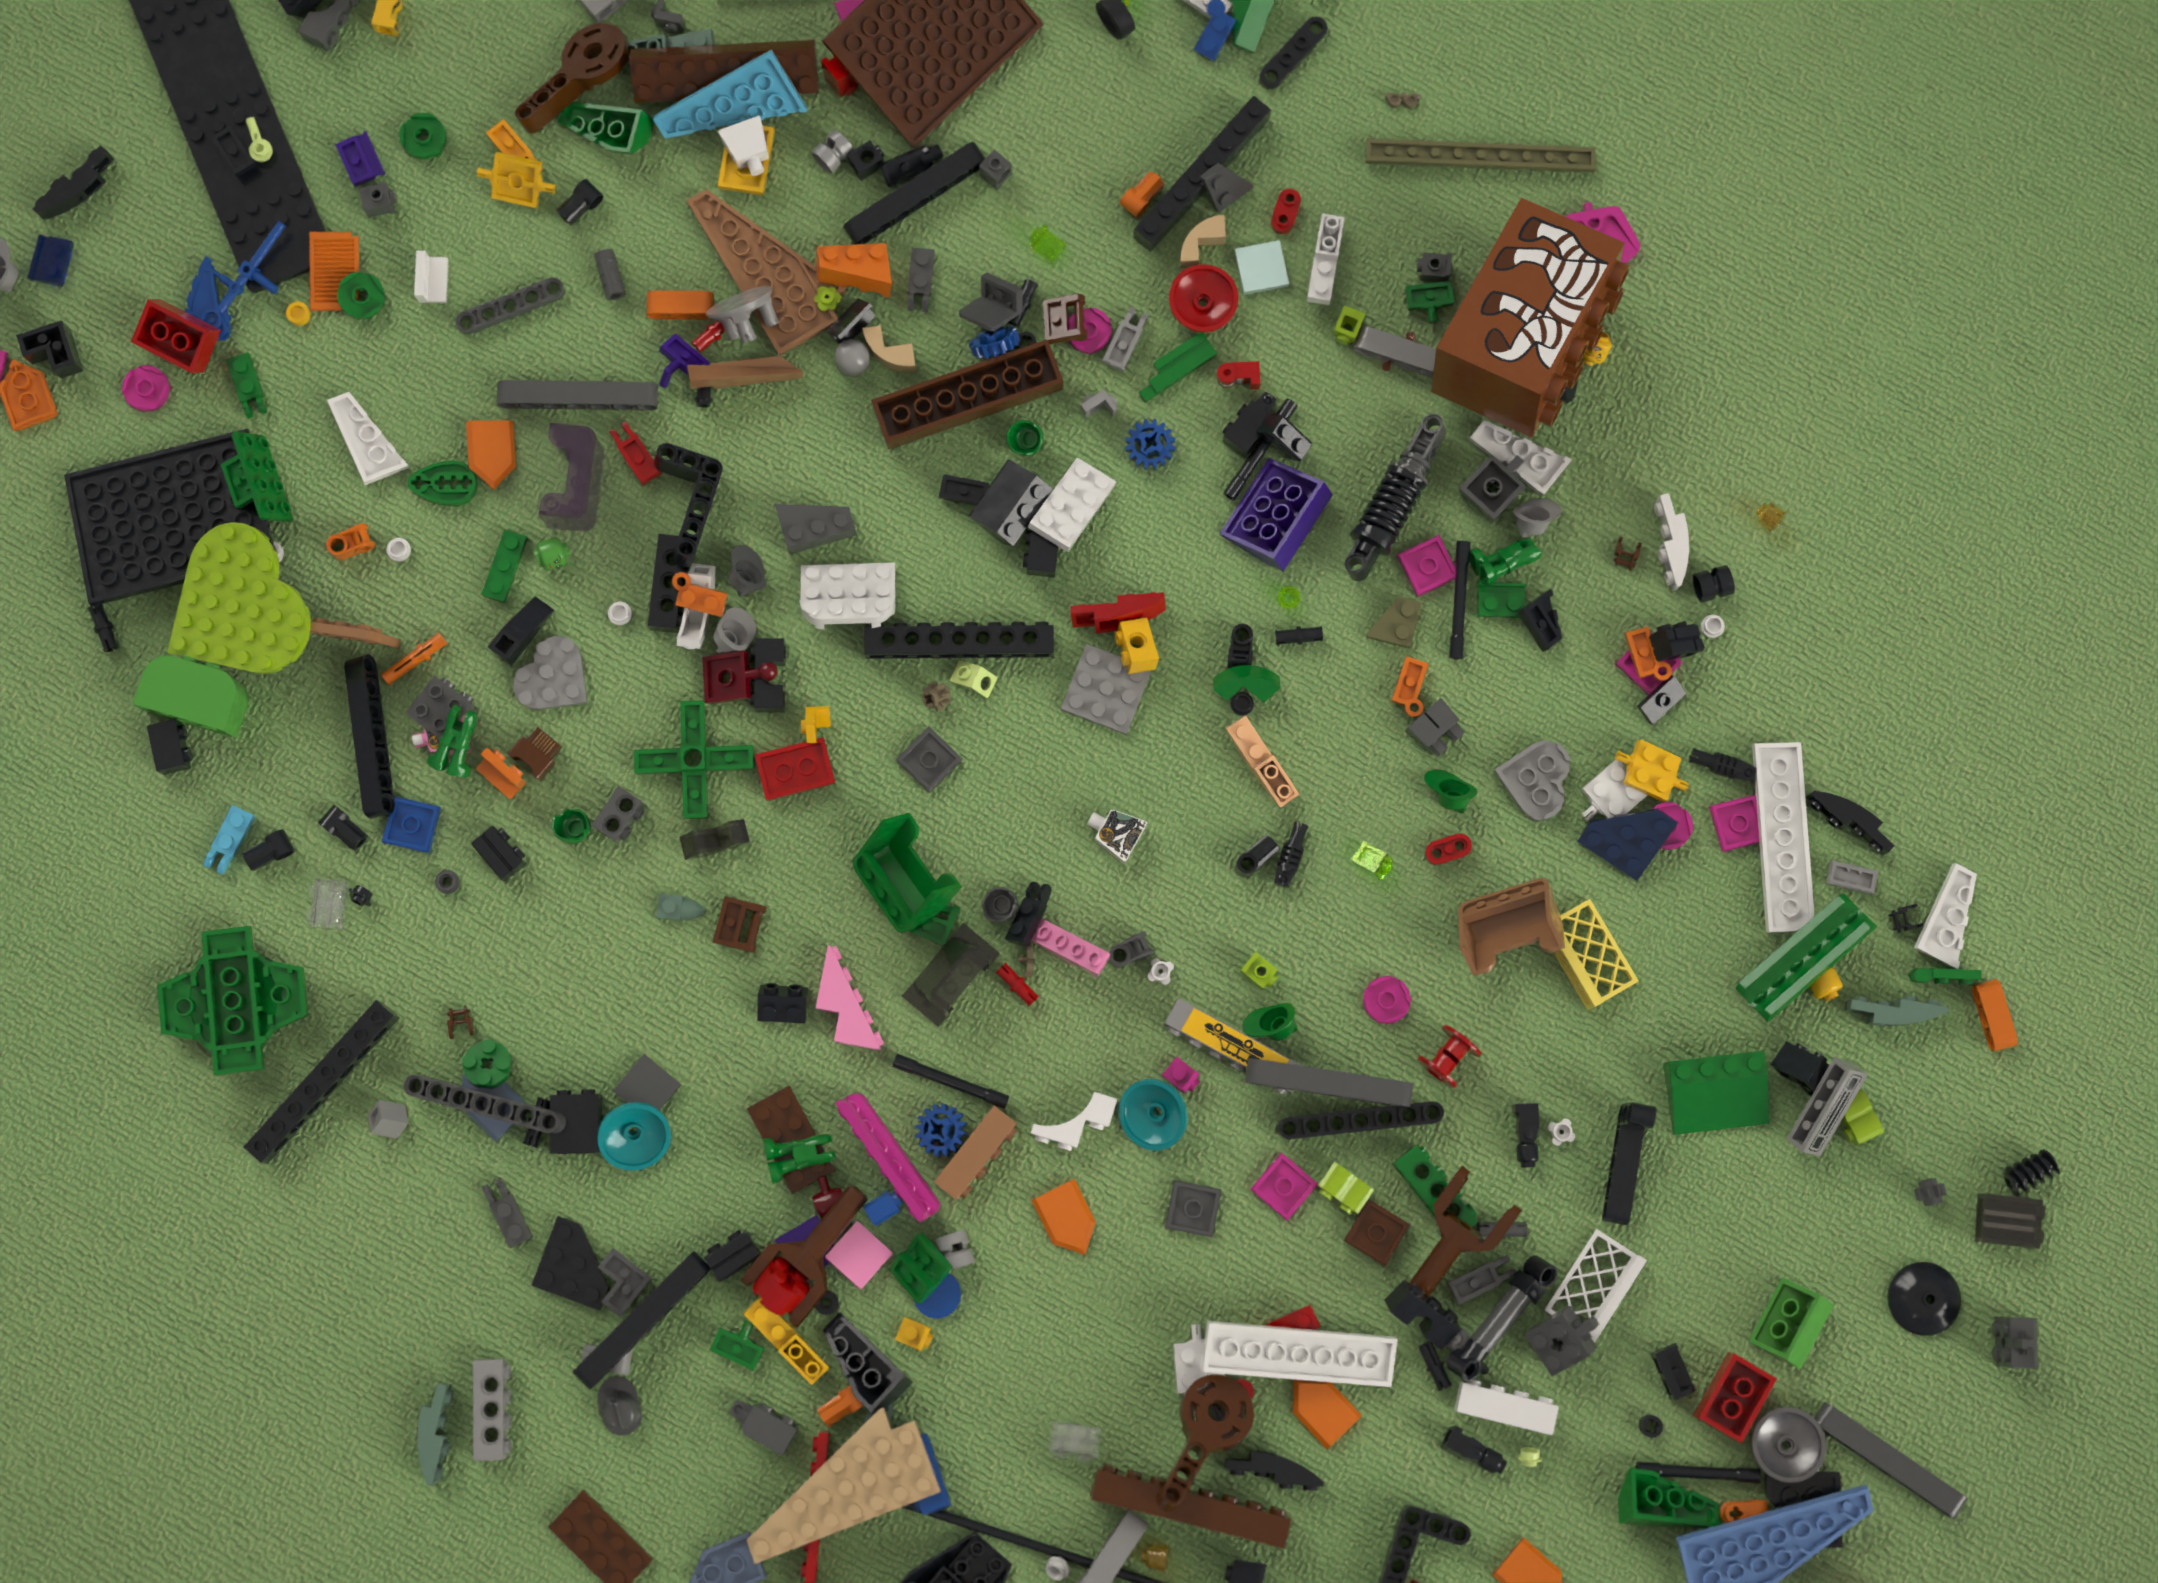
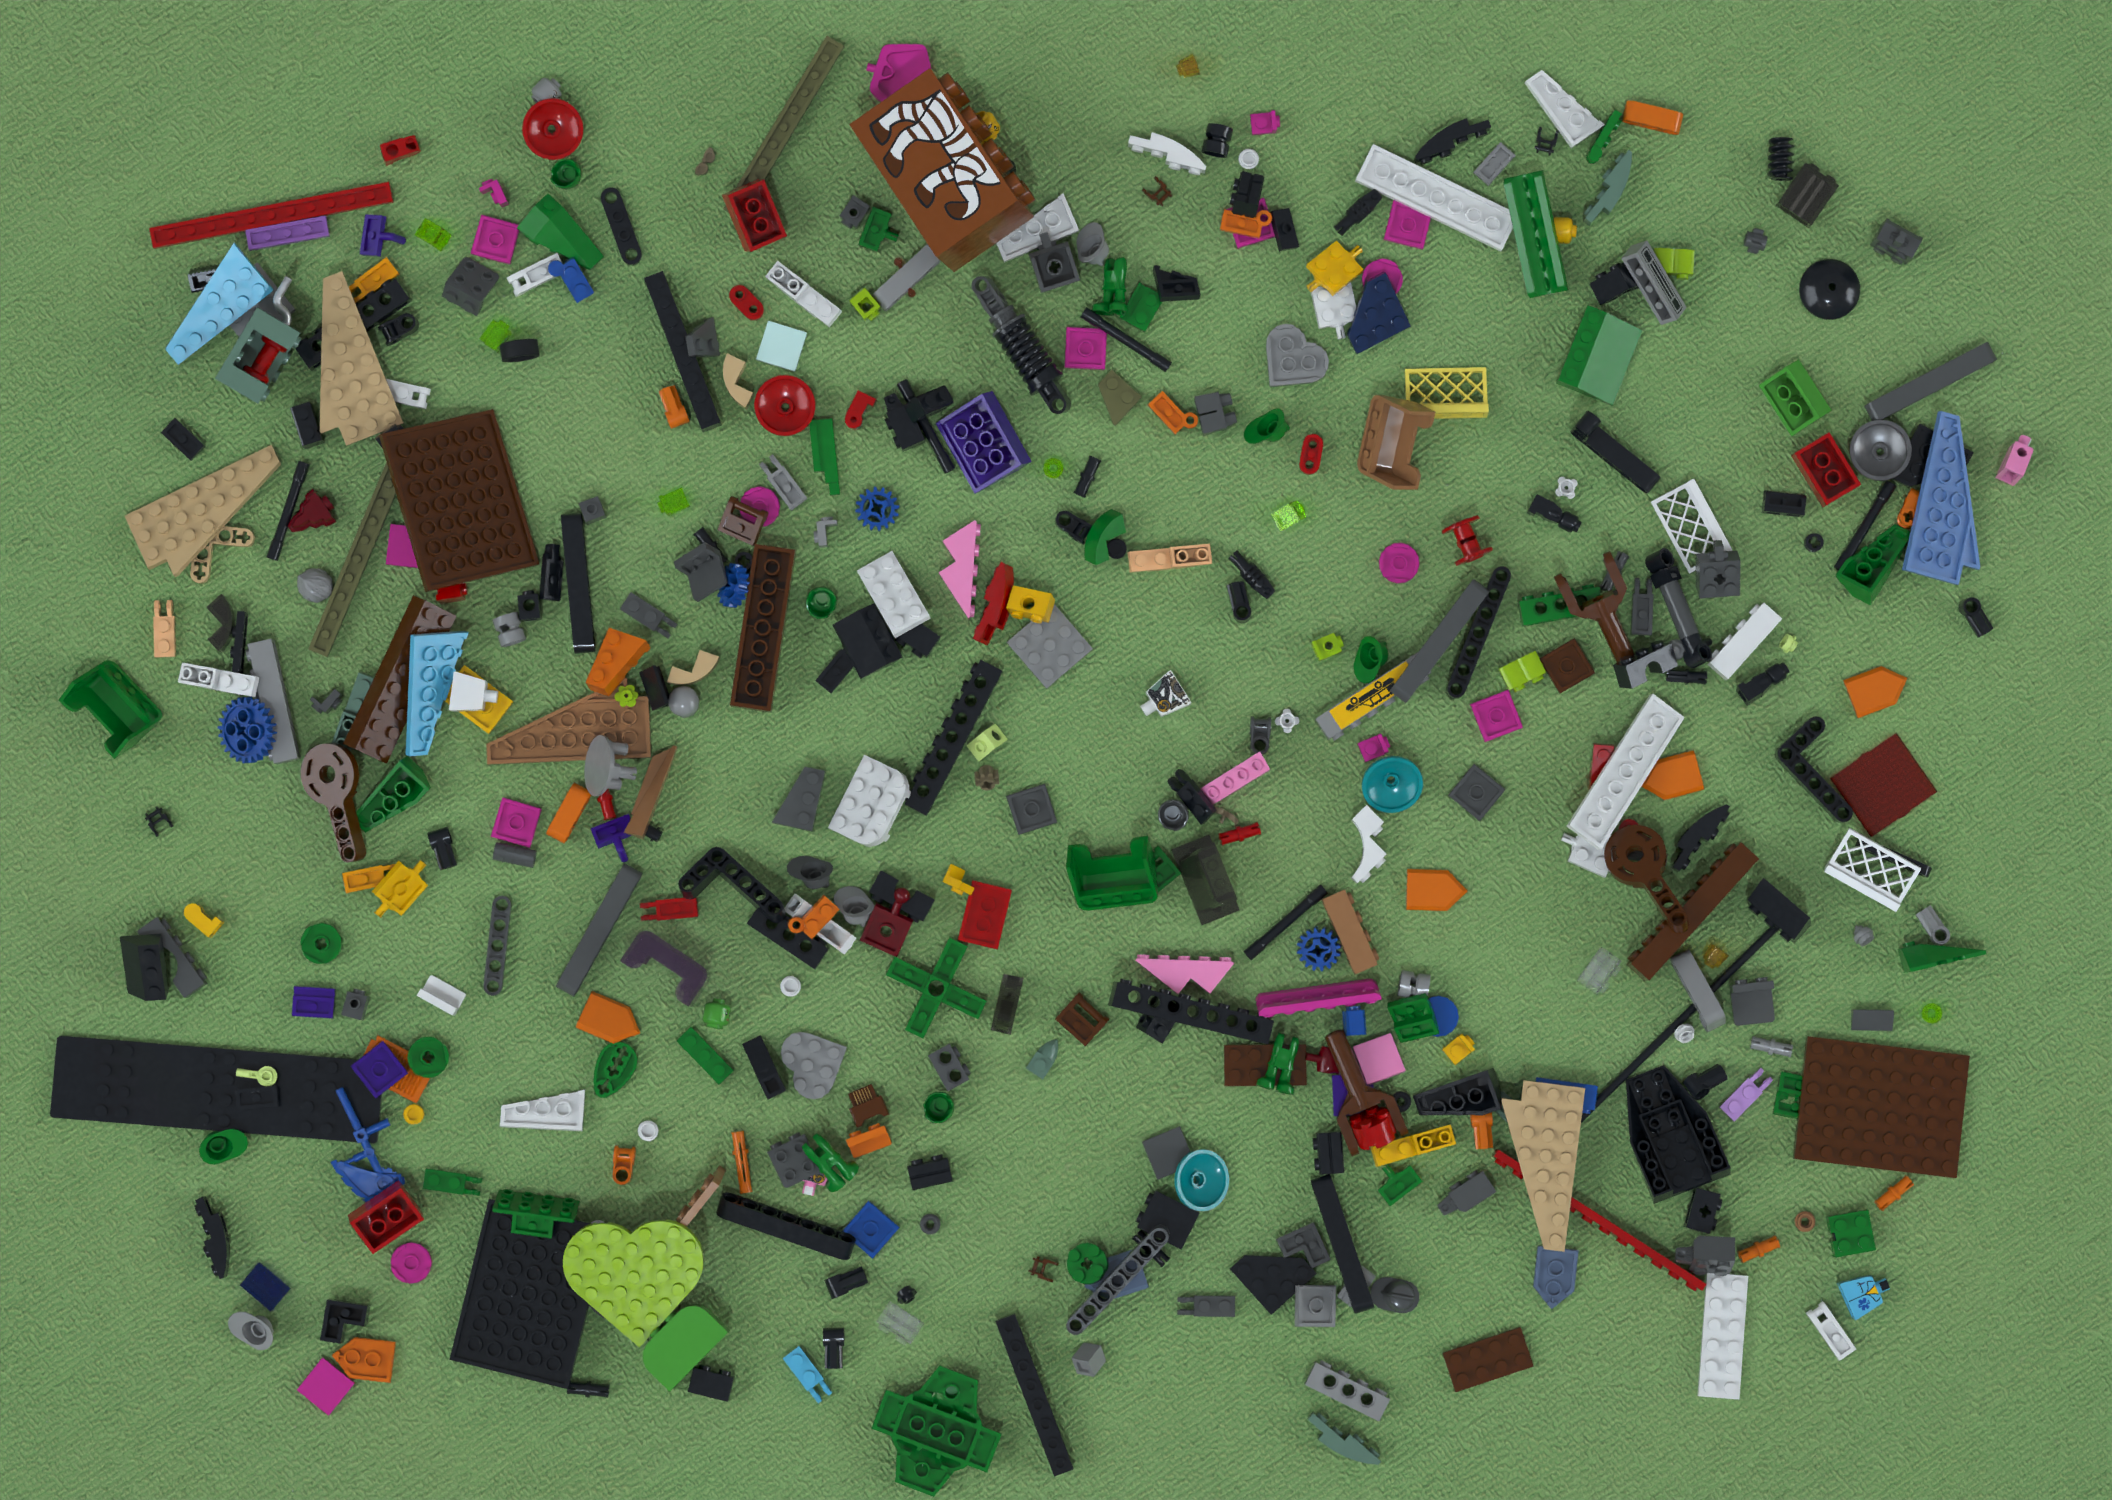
camera: 60 degrees left, 5 degrees up
none -> green piece [199,1129,248,1165]
none -> dark purple plate [350,1041,408,1099]
none -> dark pink tile [491,797,542,848]
none -> red brick [722,179,787,252]
none -> bright pink slope [939,520,981,620]
none -> black brick [1108,979,1274,1044]
none -> dark pink bracket [1250,110,1280,136]
none -> light grey tile [1294,1285,1336,1327]

